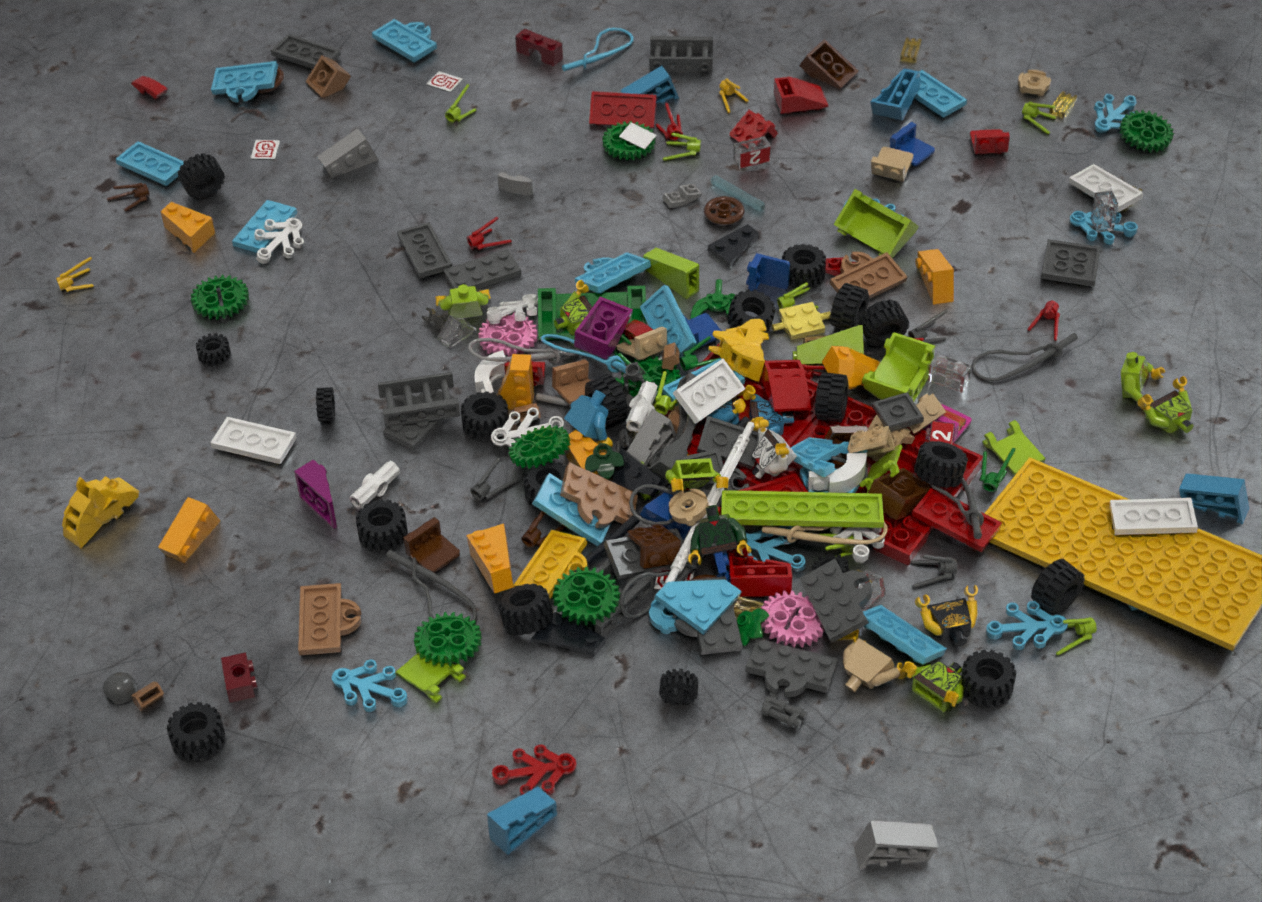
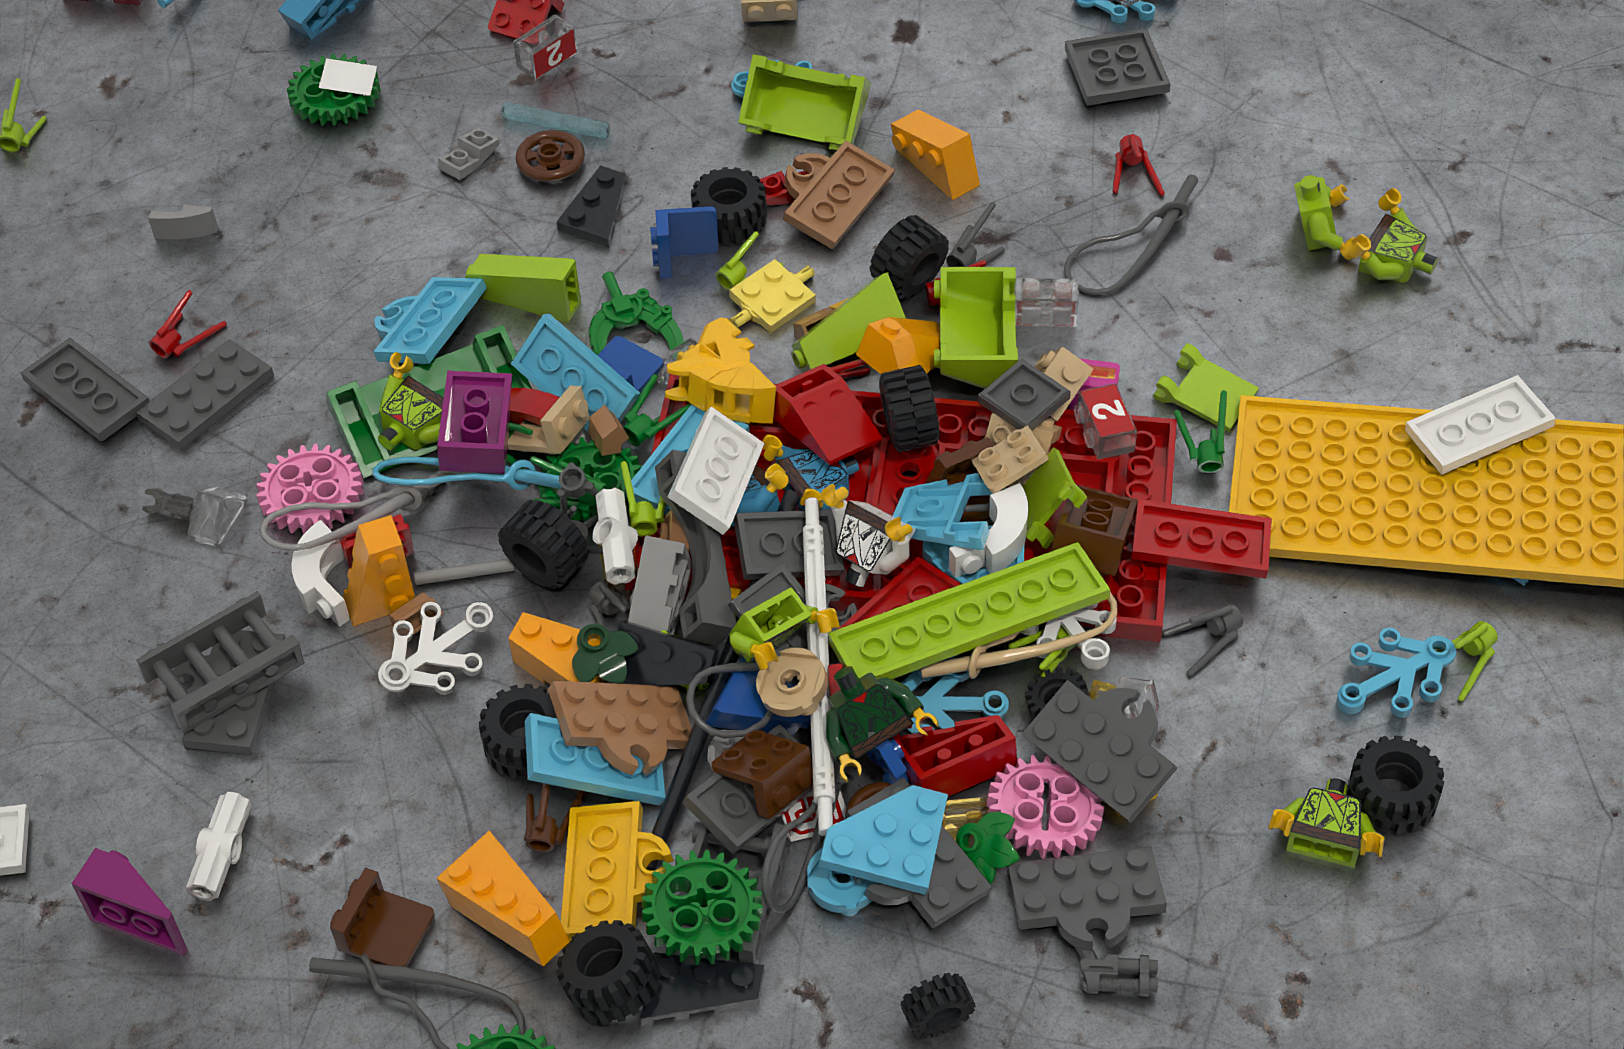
camera: 25 degrees left, 5 degrees up
black tyre [316,387,335,422] -> none
black tyre [356,499,408,552] -> none
lime torso [435,284,491,320] -> none
black tyre [461,391,509,441] -> none
dark grey plant [470,458,518,501] -> none
white plant [486,294,538,324] -> none
green gear [508,425,571,469] -> none
medium nougat bracket [552,359,590,404] -> none
dark azure torso [564,390,613,448] -> none
red plate [589,91,657,129] -> none
red plant [656,103,683,141] -> none
lime plant [663,133,701,161] -> none
black tyre [727,289,776,333] -> none
black tyre [830,283,869,330] -> none
tan torso [843,637,907,693] -> none
medium azure plate [863,605,947,664] -> none
black tyre [914,441,968,488] -> none
torso [915,585,978,647] -> none
dark grey piece [928,478,984,539] -> none
black tyre [1031,559,1085,615] -> none
dark azure wedge [1179,473,1250,524] -> none

